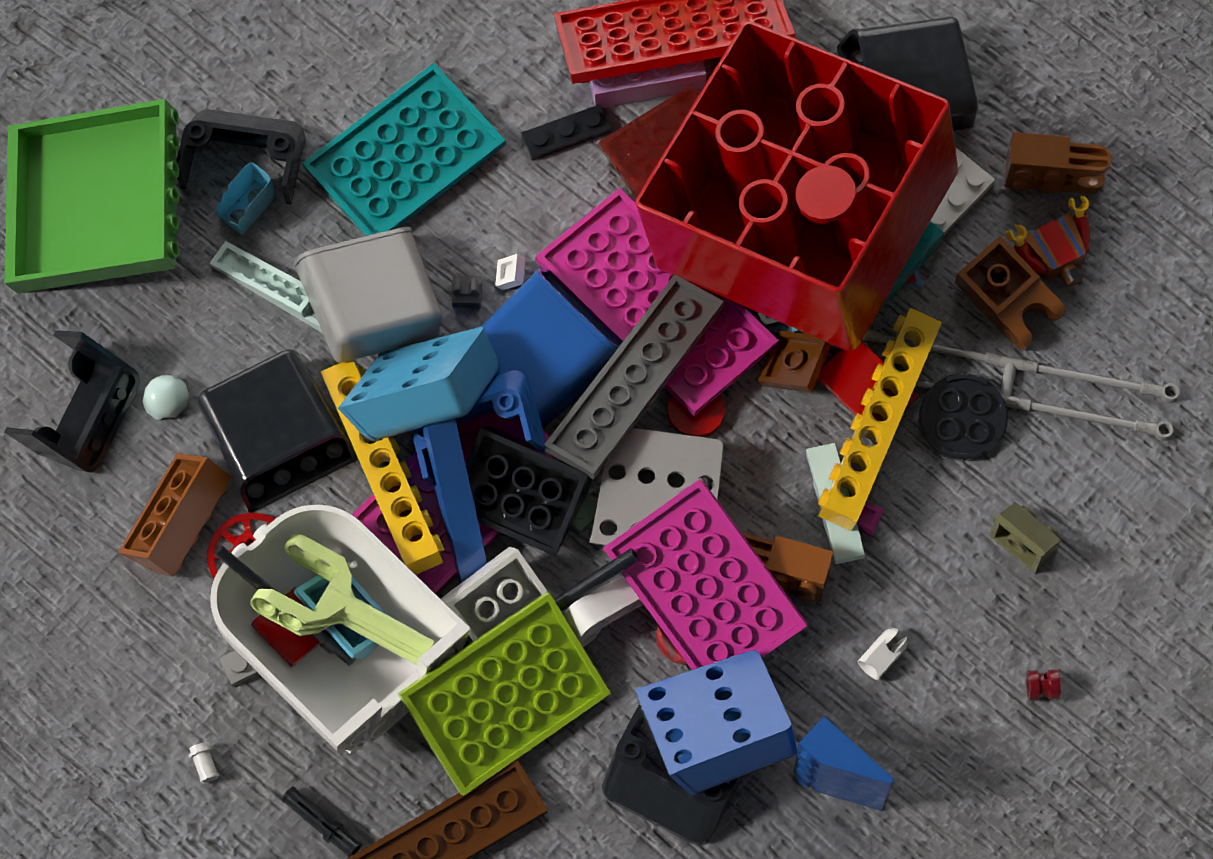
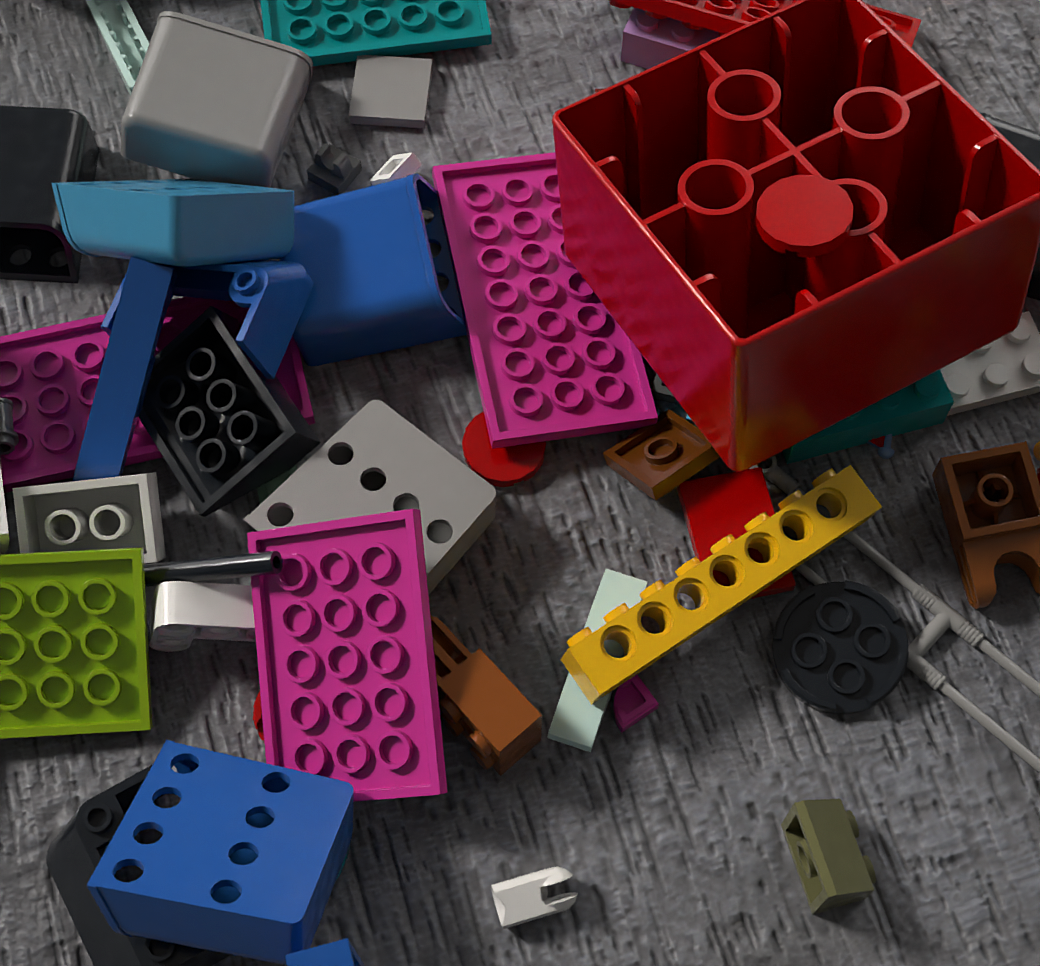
camera: 30 degrees right, 5 degrees down
yellow brick [321,360,444,575] -> none
black plate [521,104,611,161] -> none
dark grey plate [544,274,724,479] -> none
none -> light grey tile [348,55,433,129]

